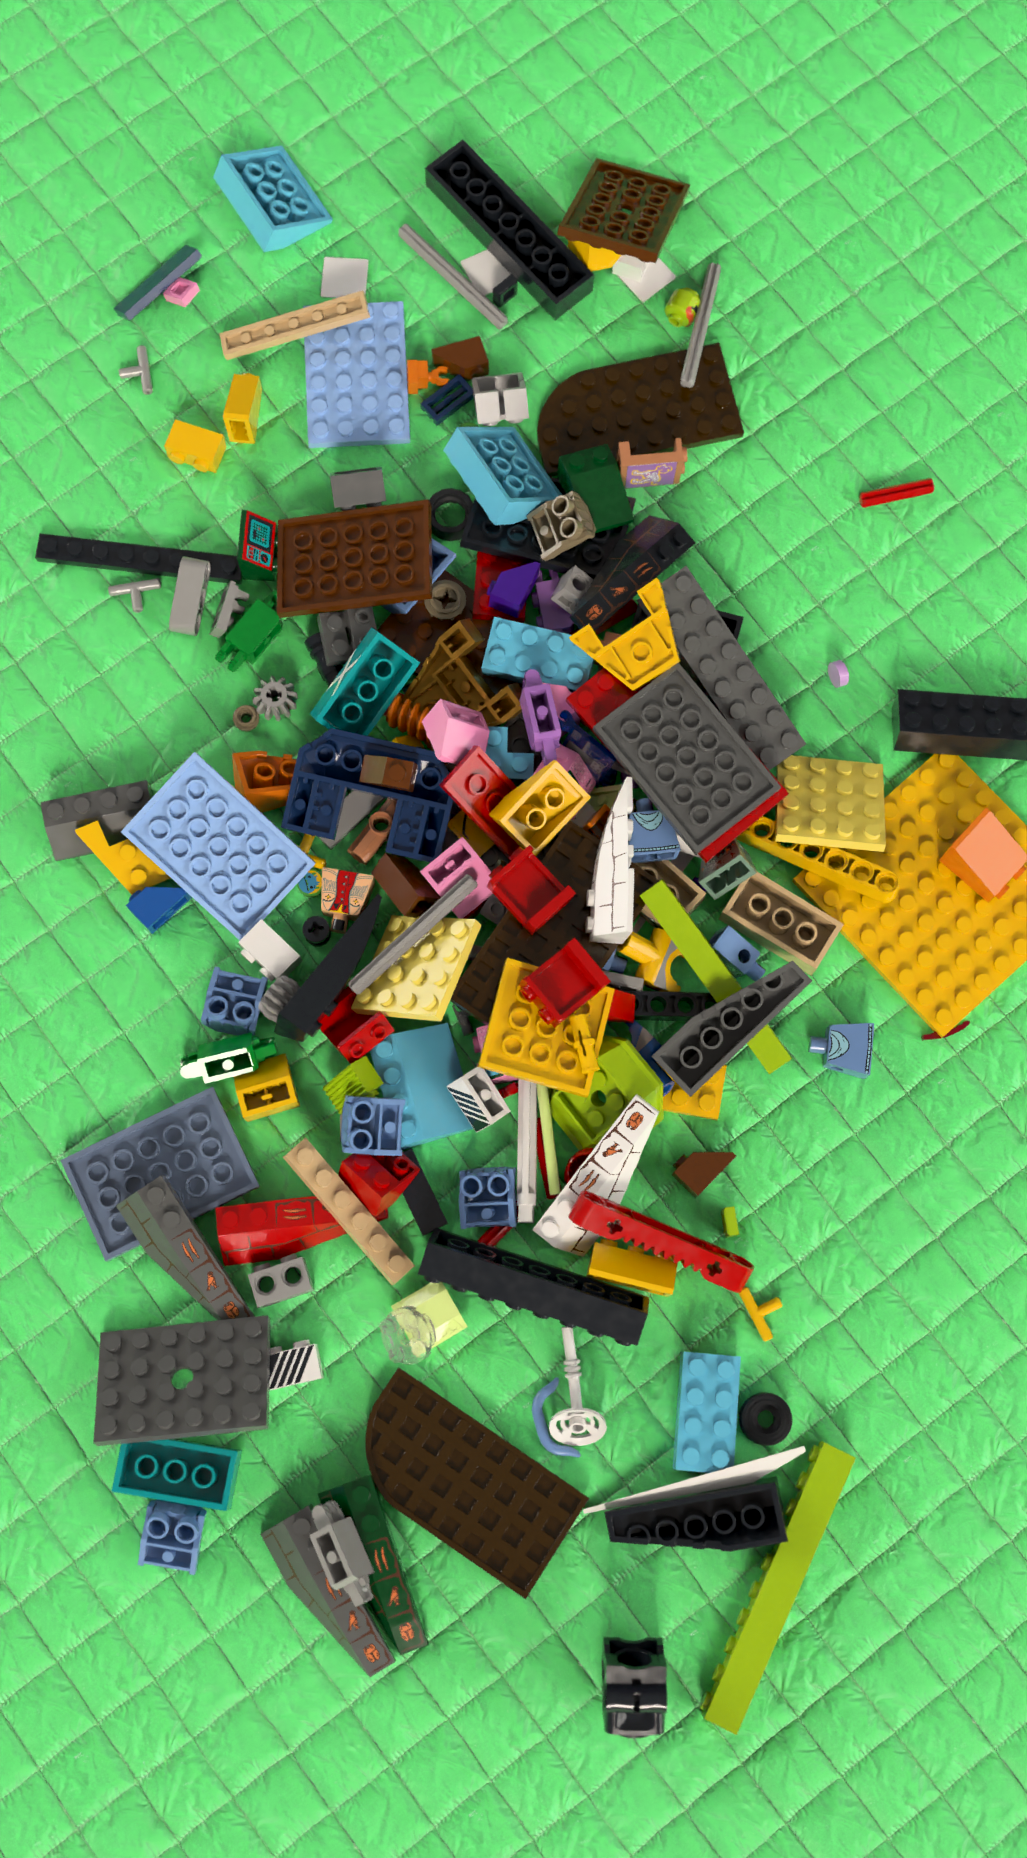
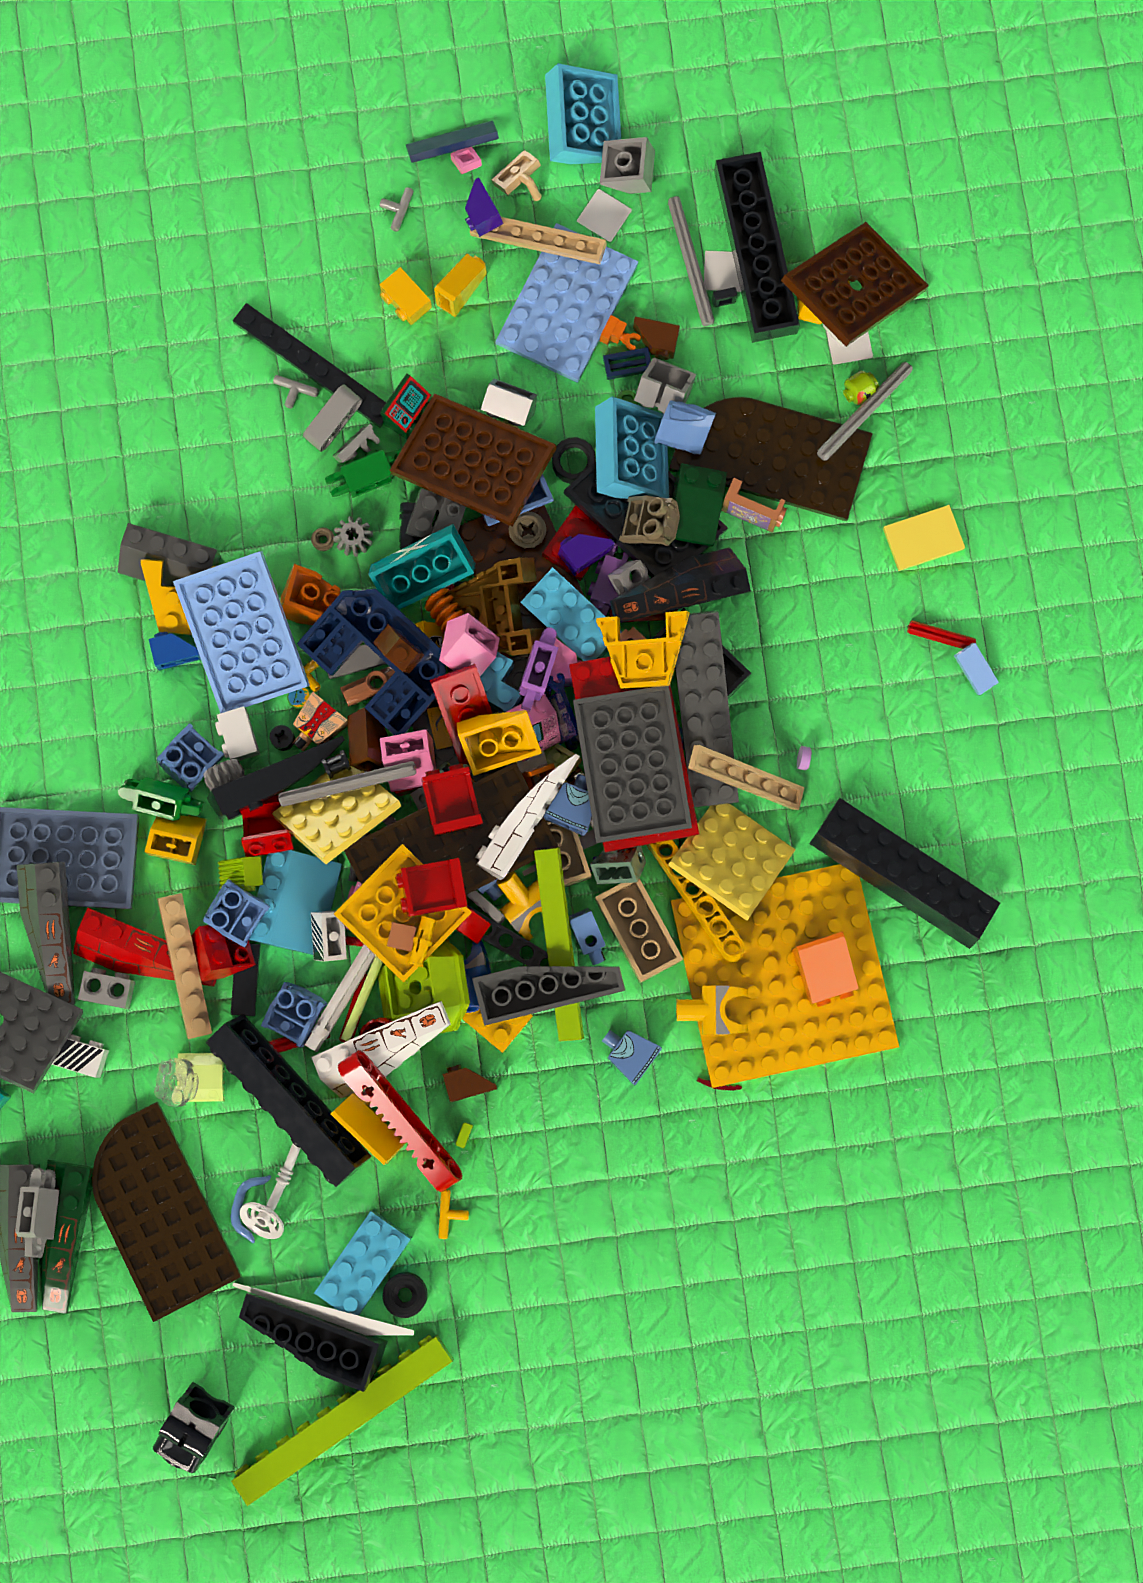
camera: 30 degrees right, 5 degrees up
none -> black bush [321,750,352,779]
none -> nougat tile [387,922,416,951]
none -> dark purple slope [465,177,504,237]
none -> tan plate [491,150,542,201]
none -> light grey slope [600,137,655,194]
none -> medium blue slope [654,400,716,454]
none -> yellow connector [676,986,748,1035]
none -> tan plate [688,745,805,810]
none -> light yellow tile [883,505,965,571]
none -> light blue tile [954,643,999,695]

